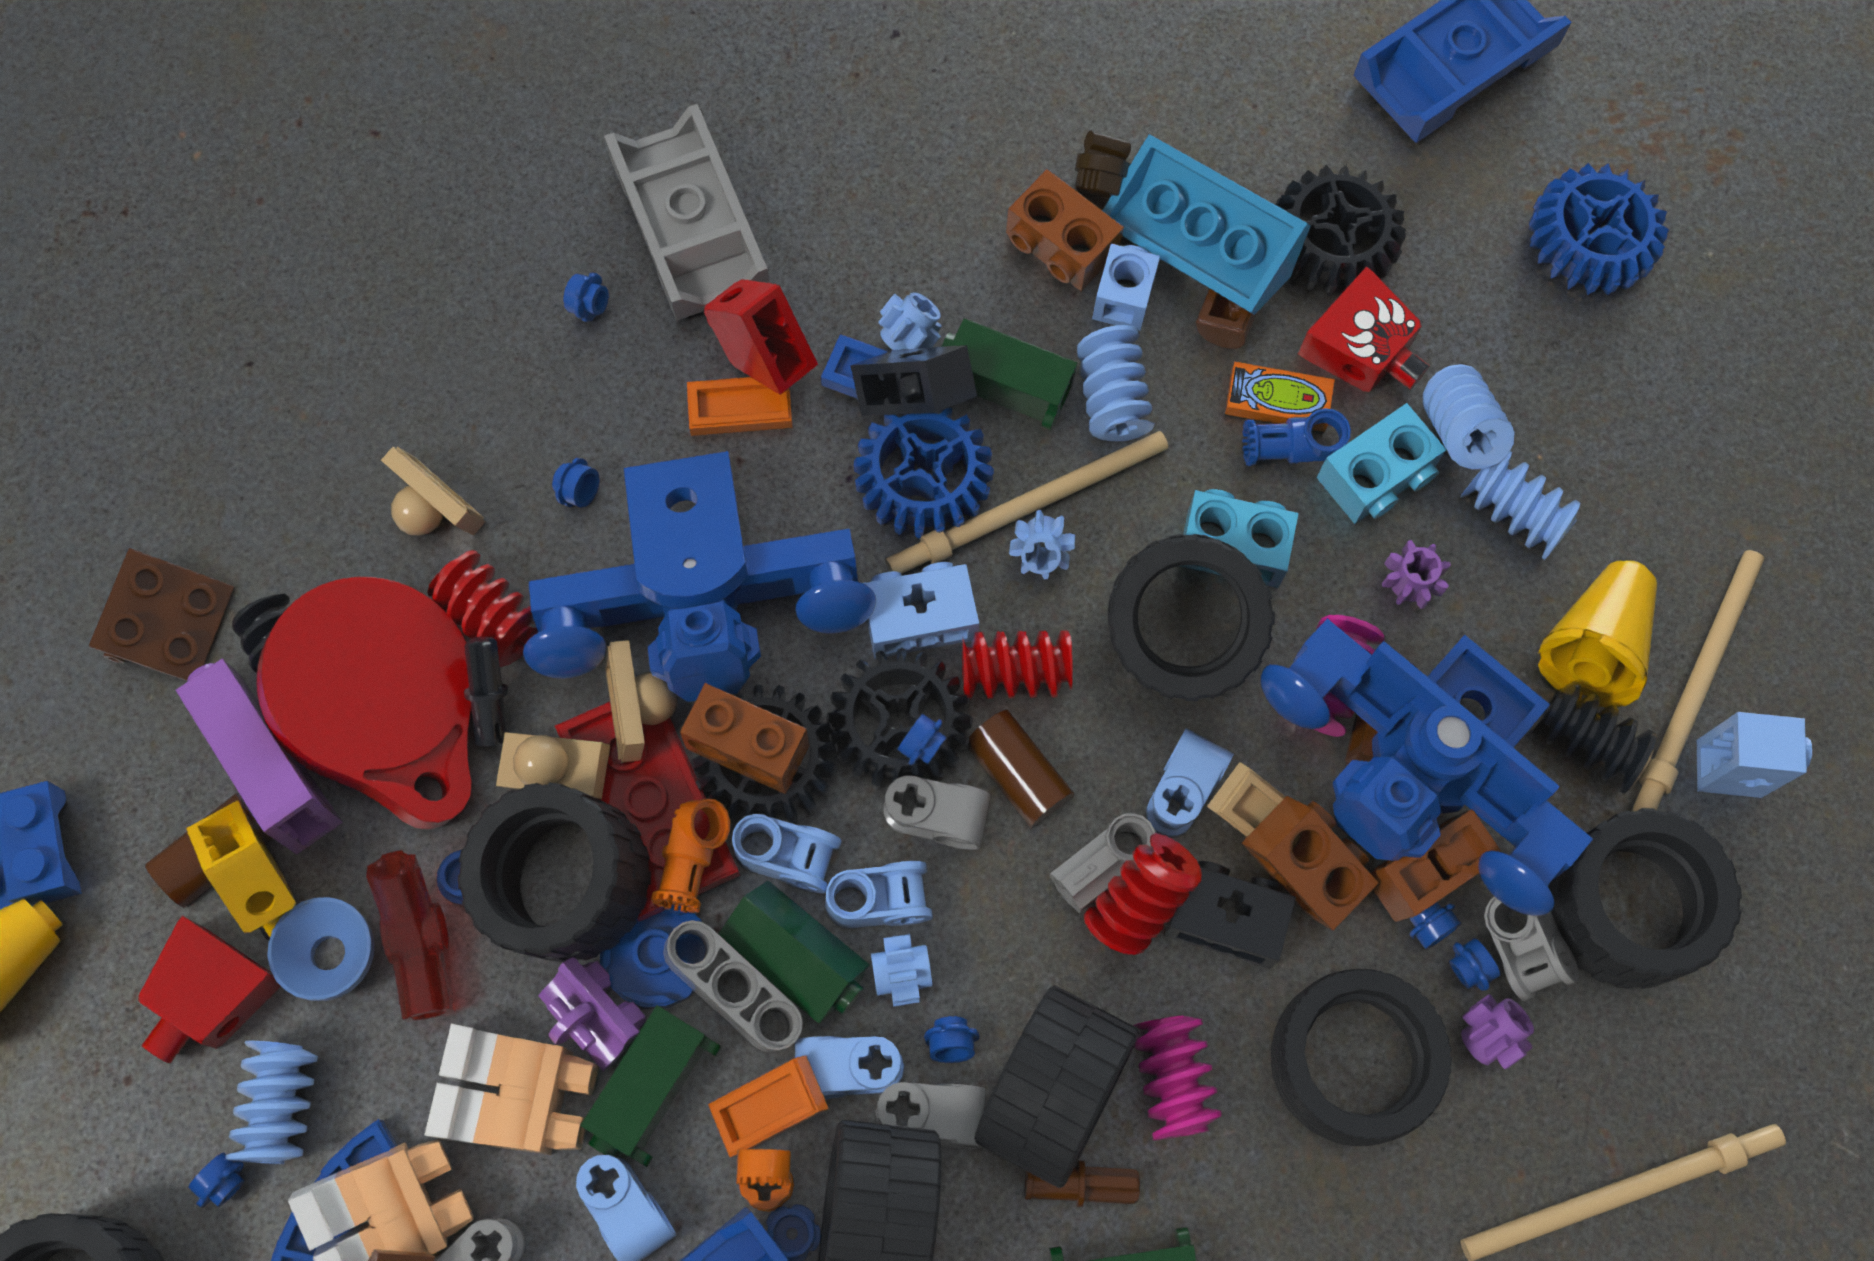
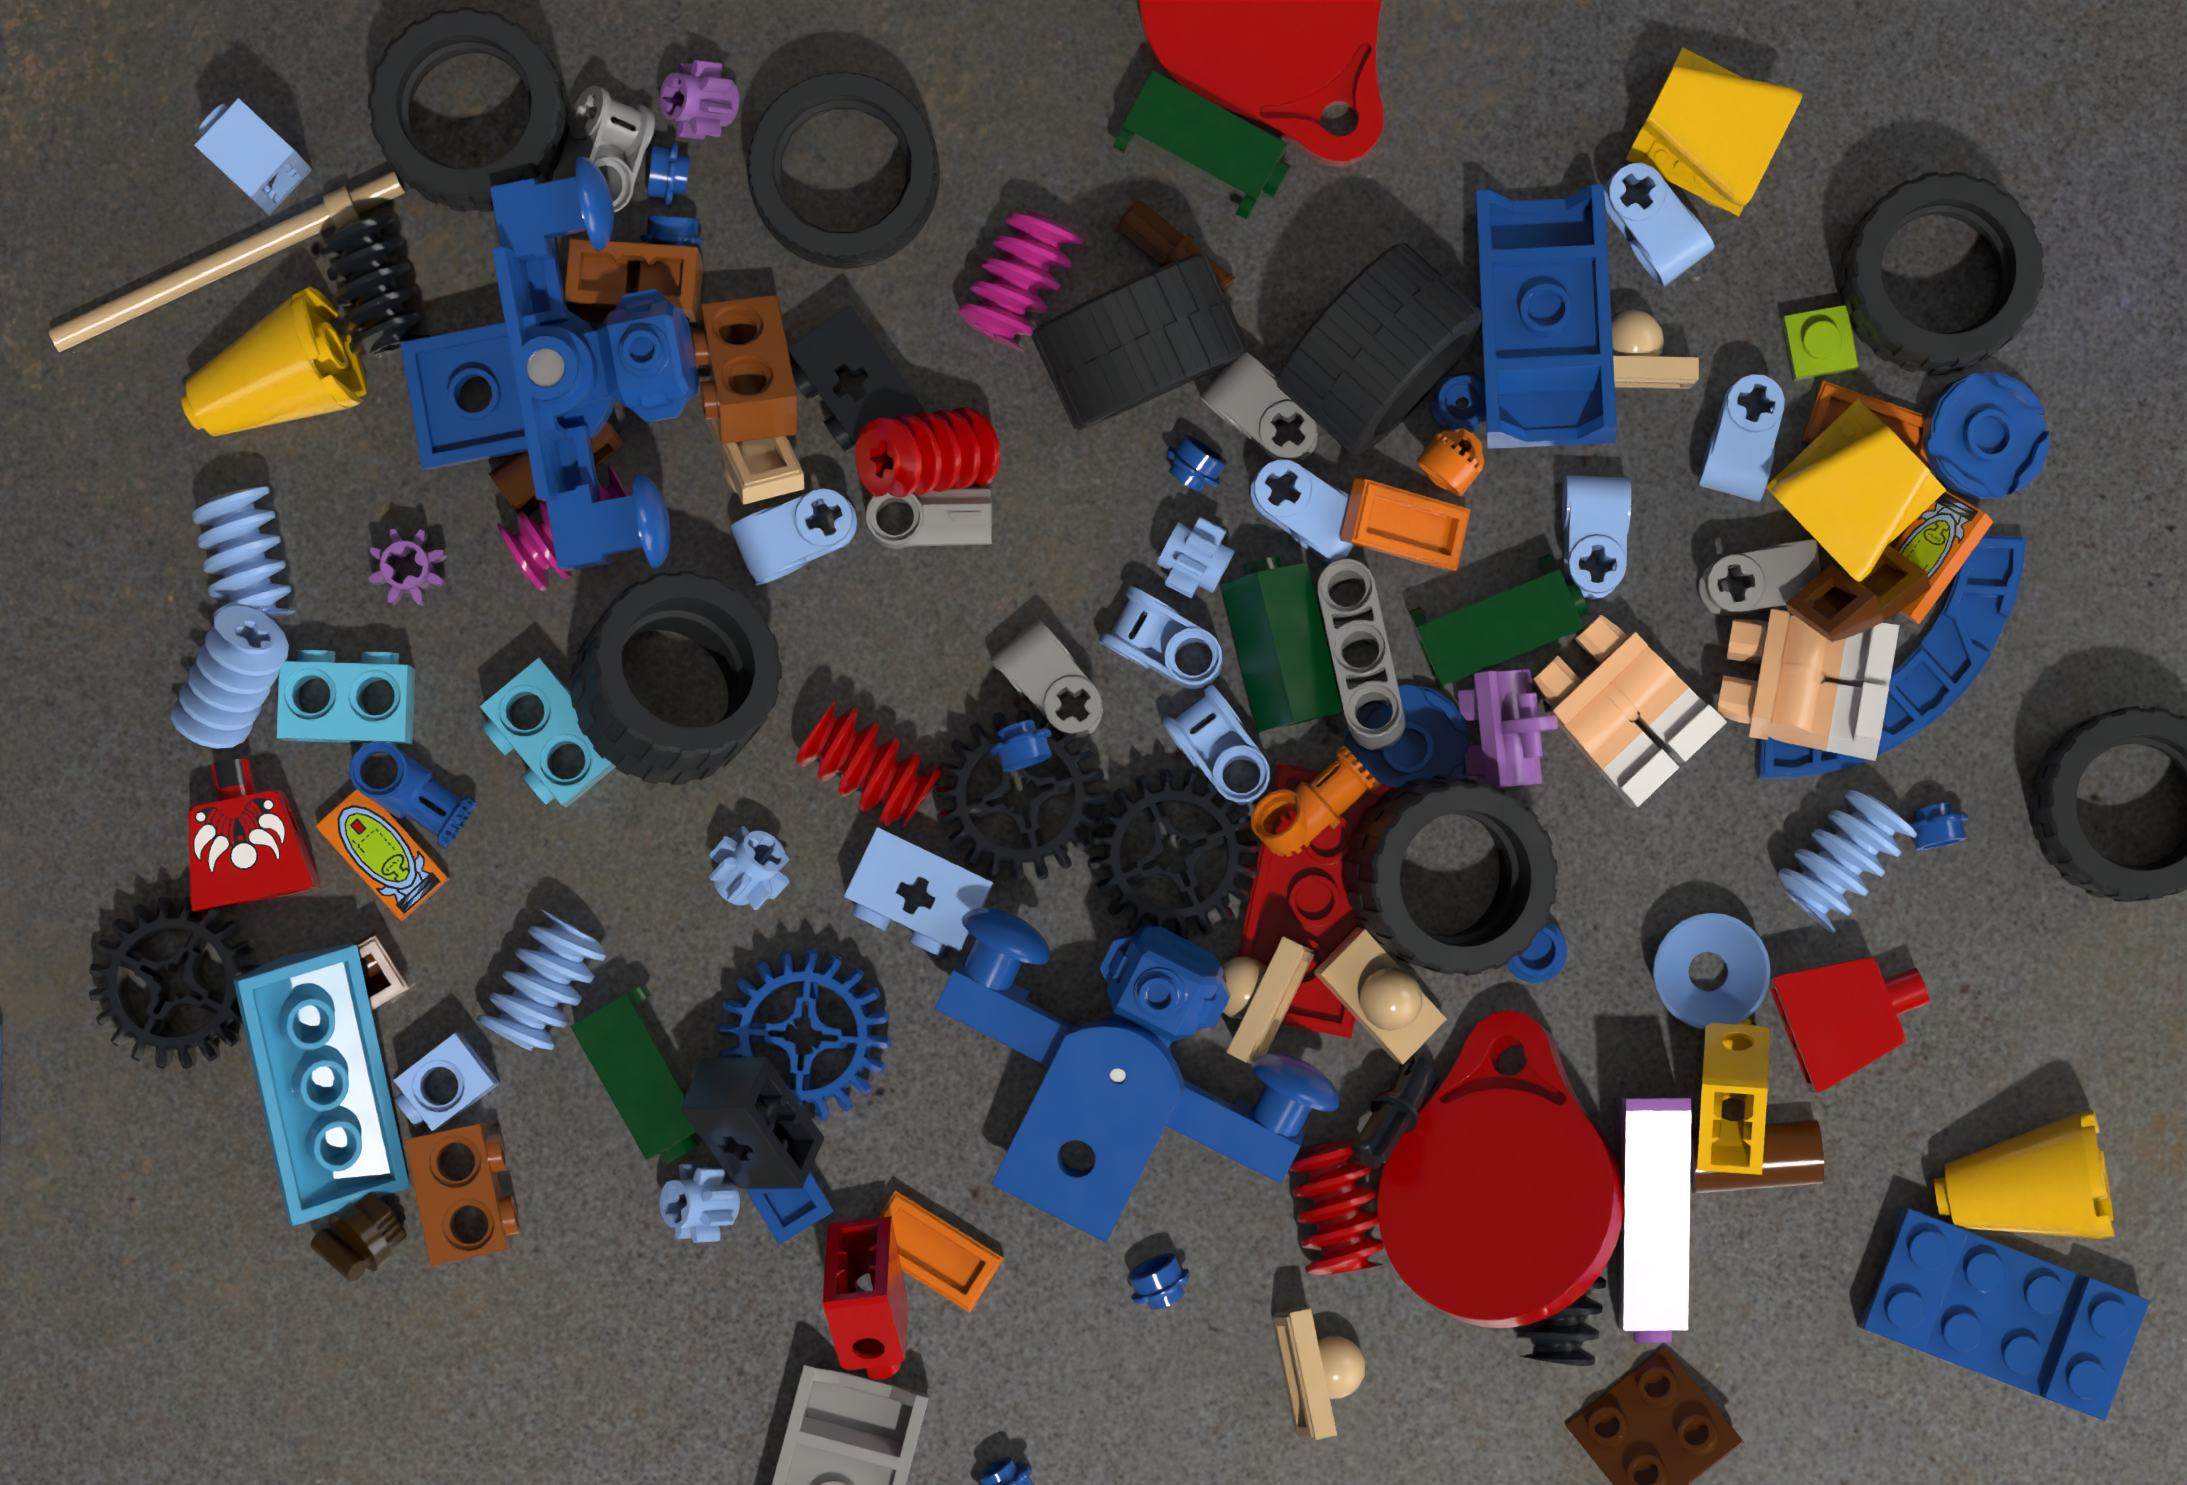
camera: 140 degrees left, 15 degrees up
clear red piece [366,850,454,1022] -> none
dark orange brick [680,683,810,794] -> none
tan bar [885,431,1168,574] -> none
reddish brown brick [968,709,1075,829] -> none

